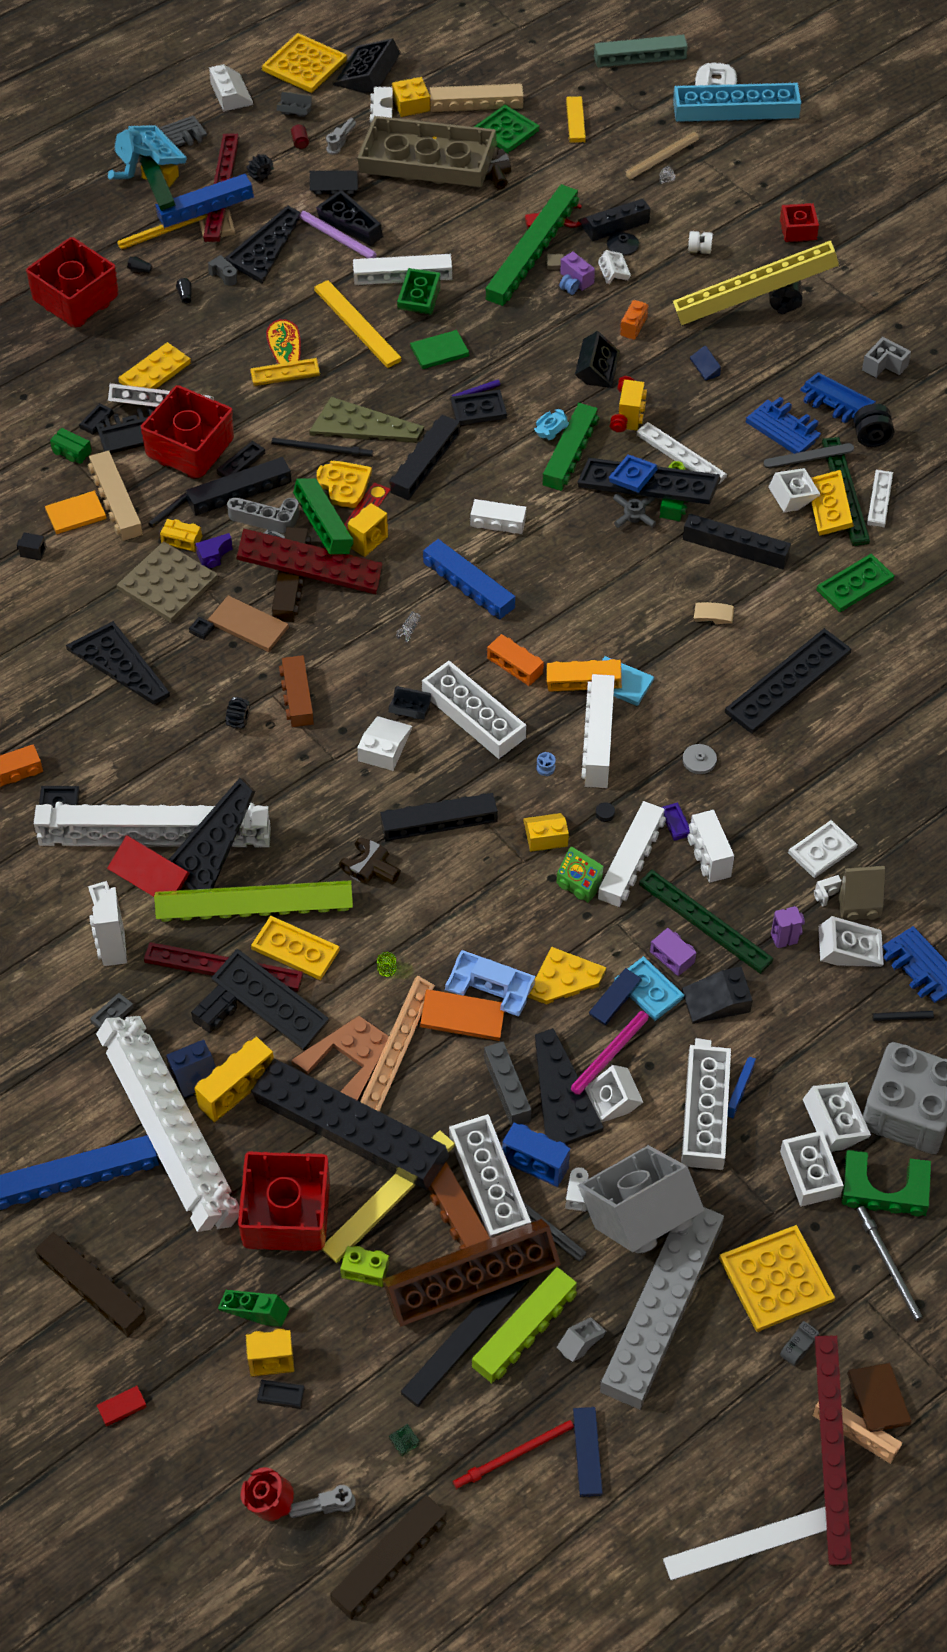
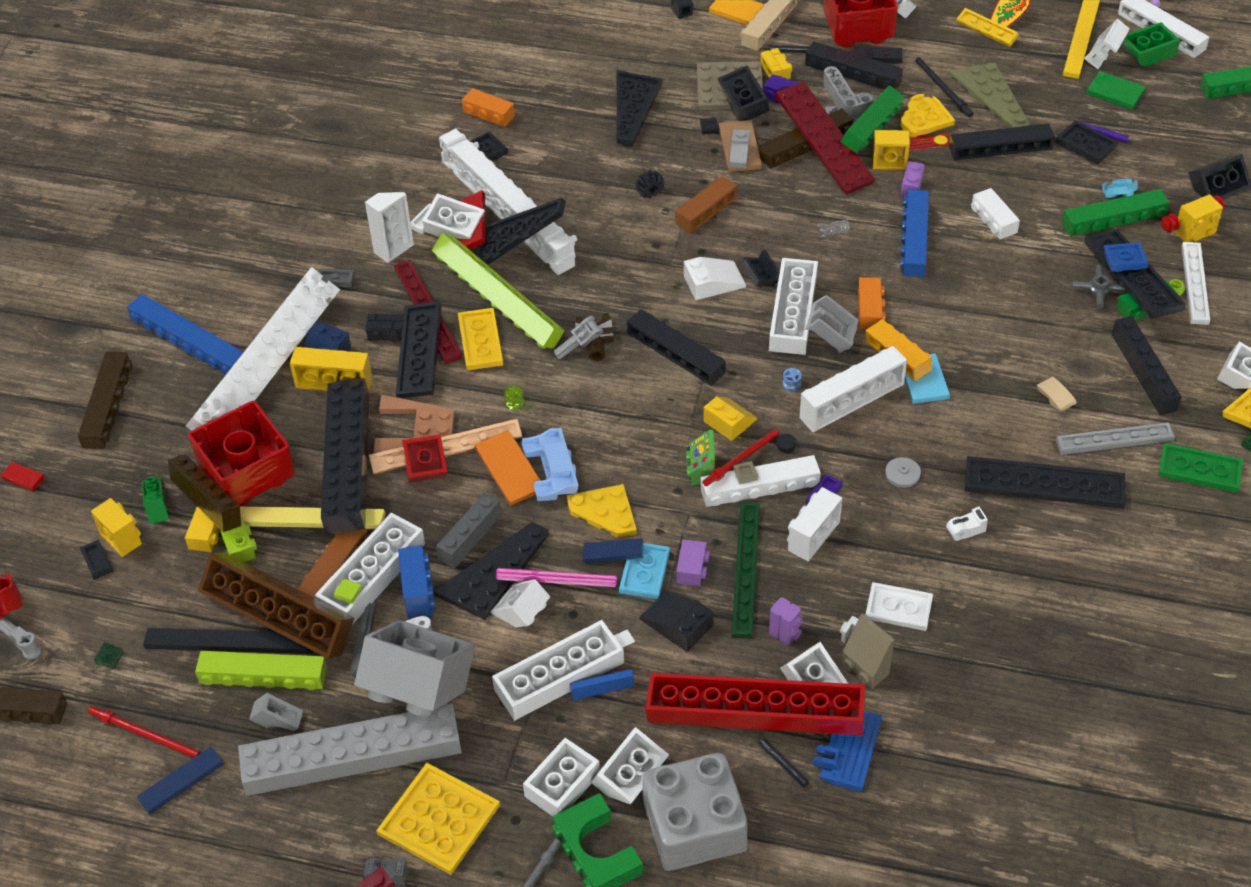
camera: 55 degrees right, 5 degrees down
none -> dark brown brick [168,454,242,532]
none -> yellow brick [185,507,220,553]
none -> lime tile [334,578,363,604]
none -> red brick [402,434,447,483]
none -> white slope [422,194,485,239]
none -> light grey connector [554,316,603,359]
none -> red brick [645,673,866,736]
none -> red bar [703,429,779,487]
none -> black slope [717,65,770,121]
none -> light grey arch [729,129,750,168]
none -> dark tan tile [733,461,758,484]
none -> light grey window [805,295,858,353]
none -> medium lavender brick [900,162,925,200]
none -> white leg [946,507,988,541]
none -> light grey tile [1056,422,1175,455]
none -> white window [1084,19,1130,69]

